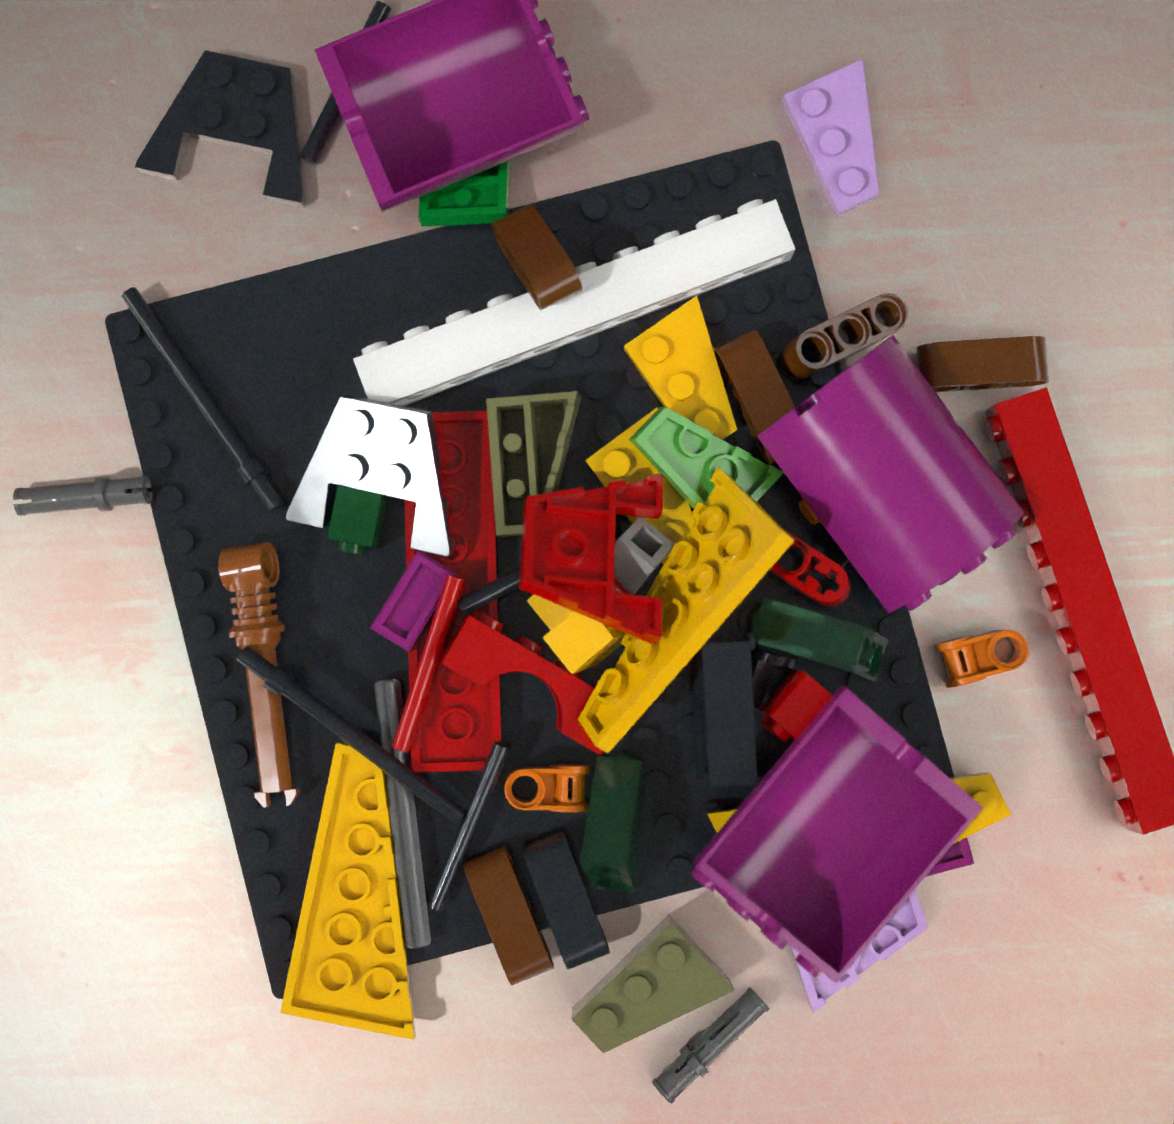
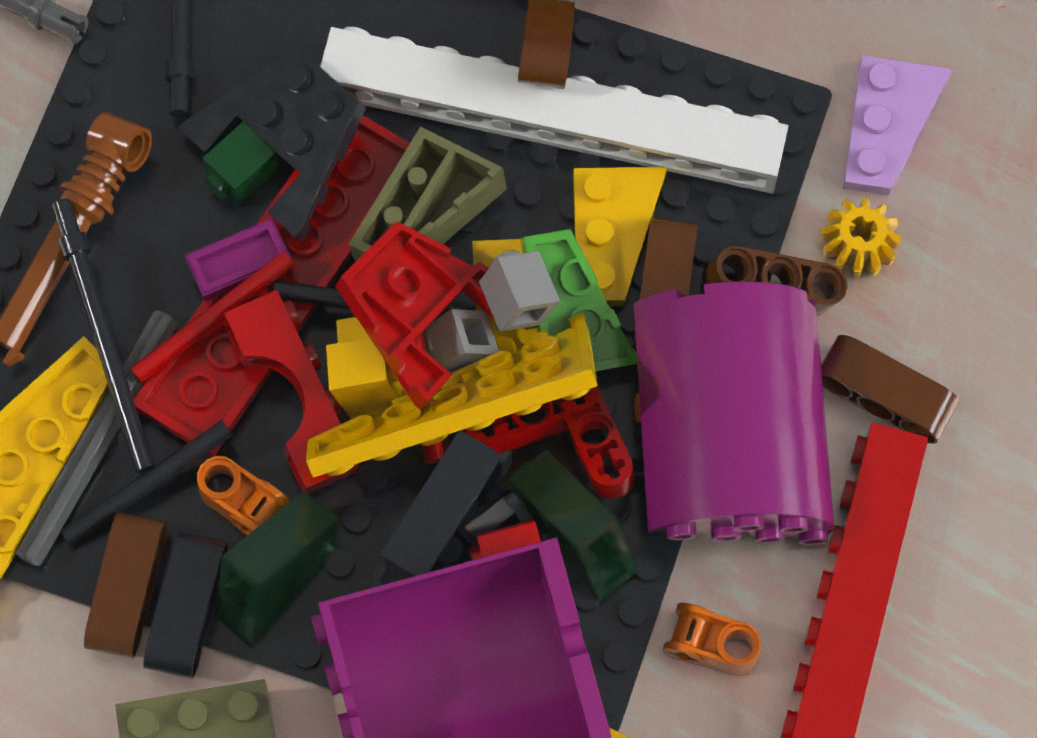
camera: 25 degrees right, 15 degrees down
none -> light grey brick [479,250,560,332]
none -> yellow gear [820,196,902,279]

